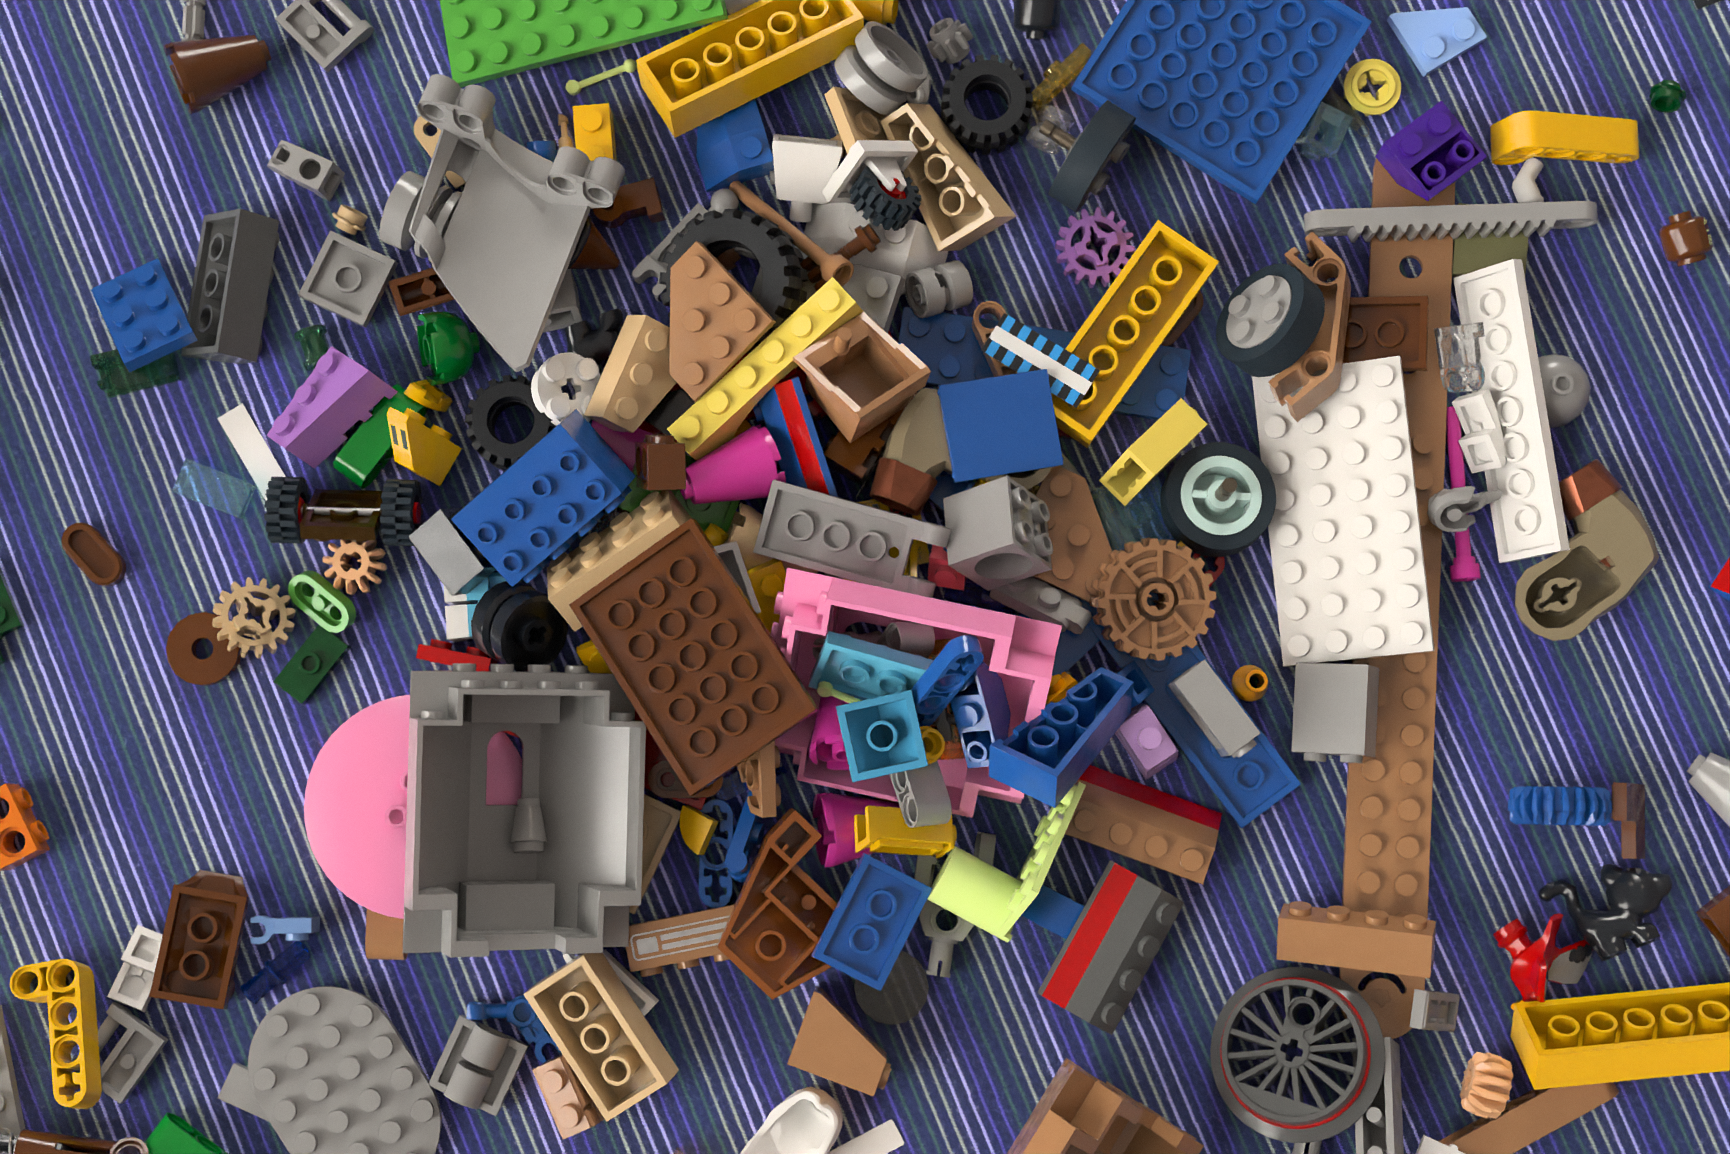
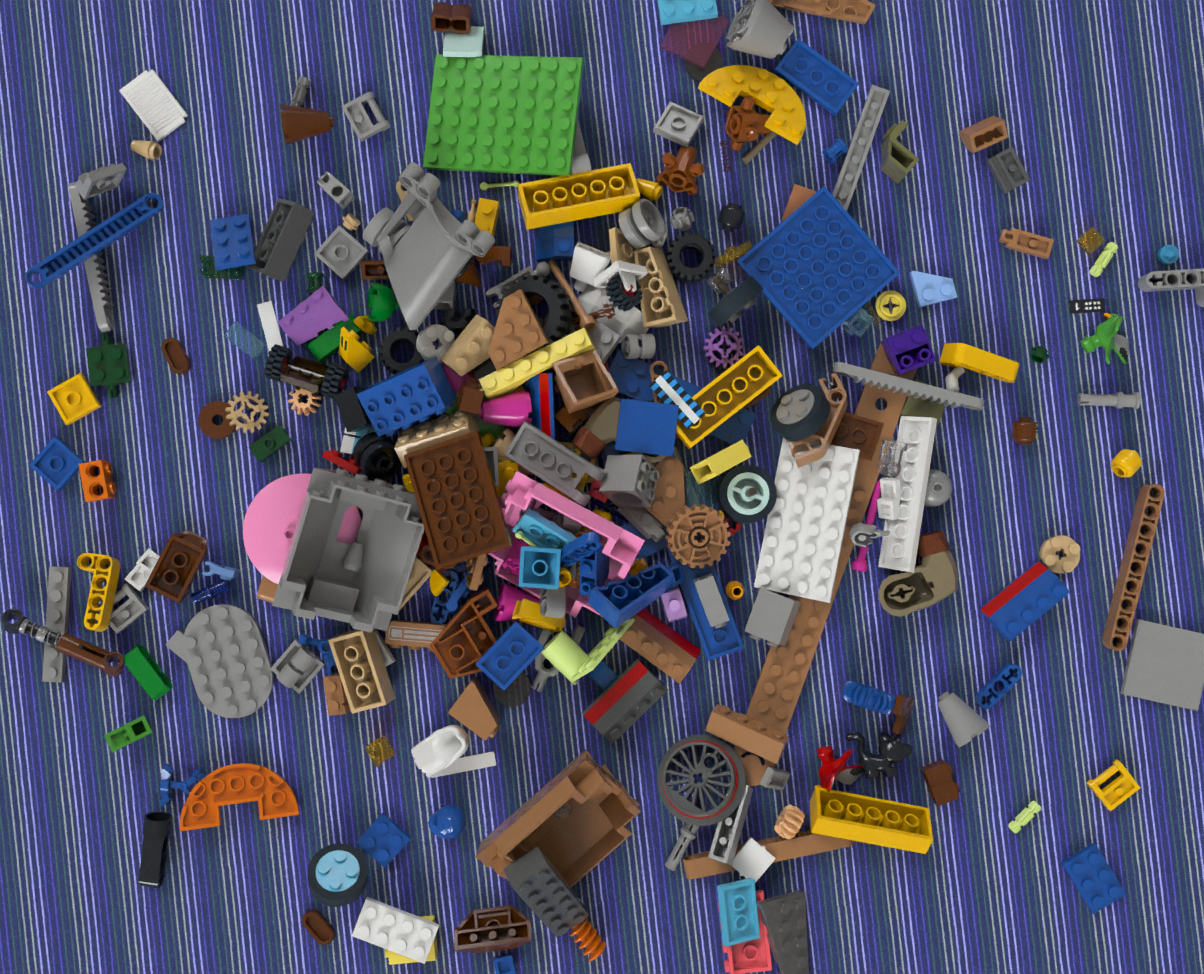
camera: 10 degrees right, 5 degrees up
bright green plate [288,570,356,633] -> none

